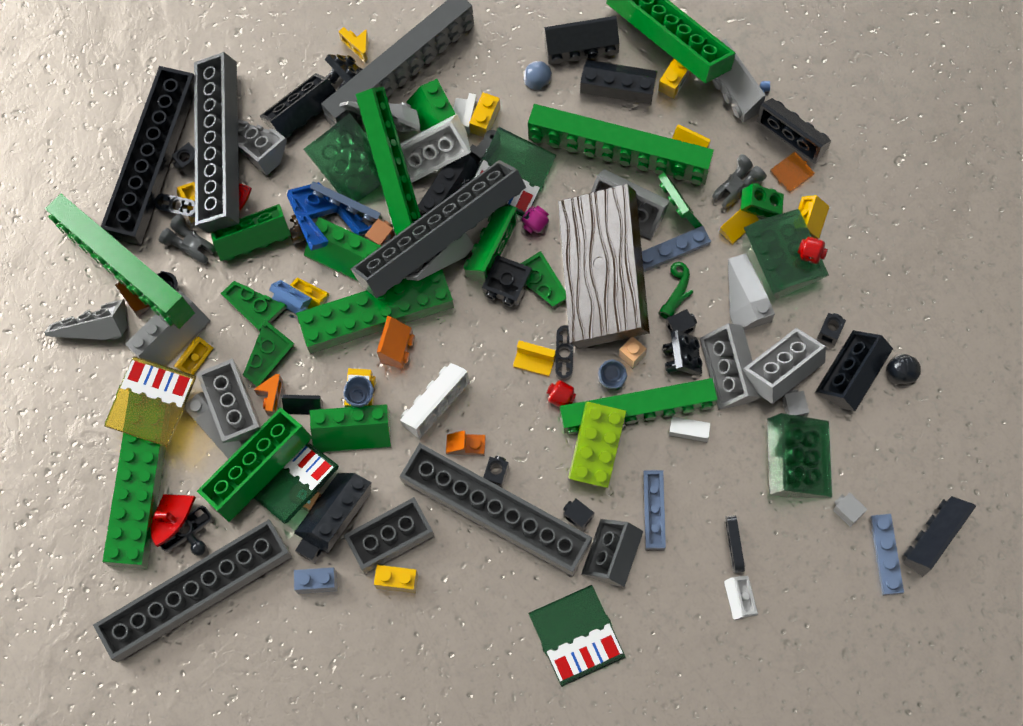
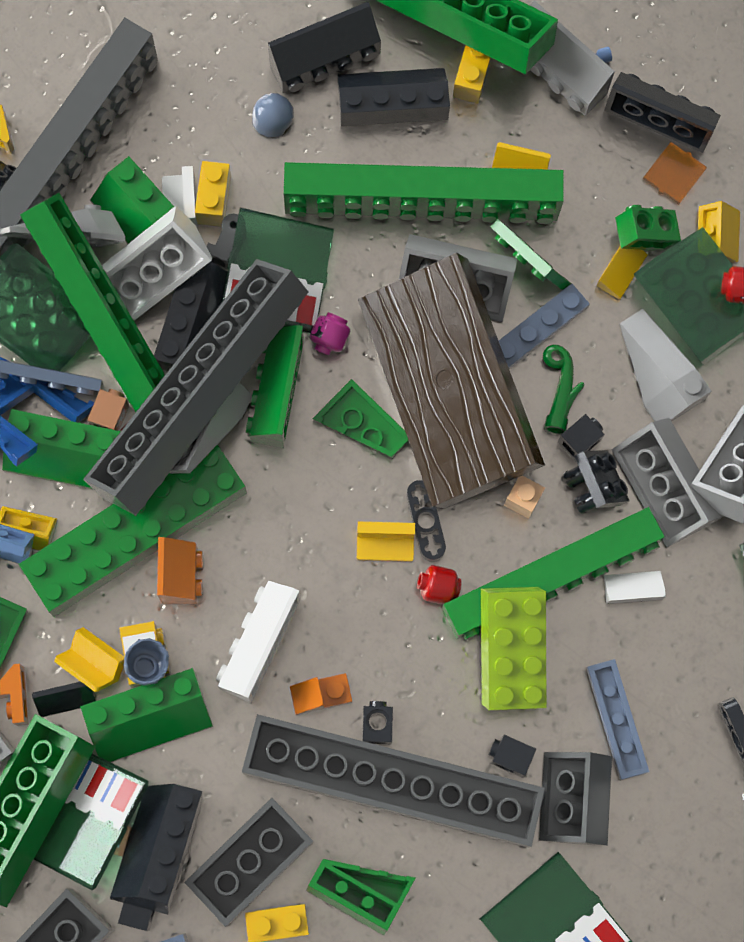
camera: 25 degrees left, 5 degrees up
black plate [482,255,532,307] -> none
sand blue hair [598,359,627,389] -> none
dark grey piece [712,154,767,209] -> none
none -> yellow panel [54,627,124,692]
none -> green wedge [306,859,416,936]

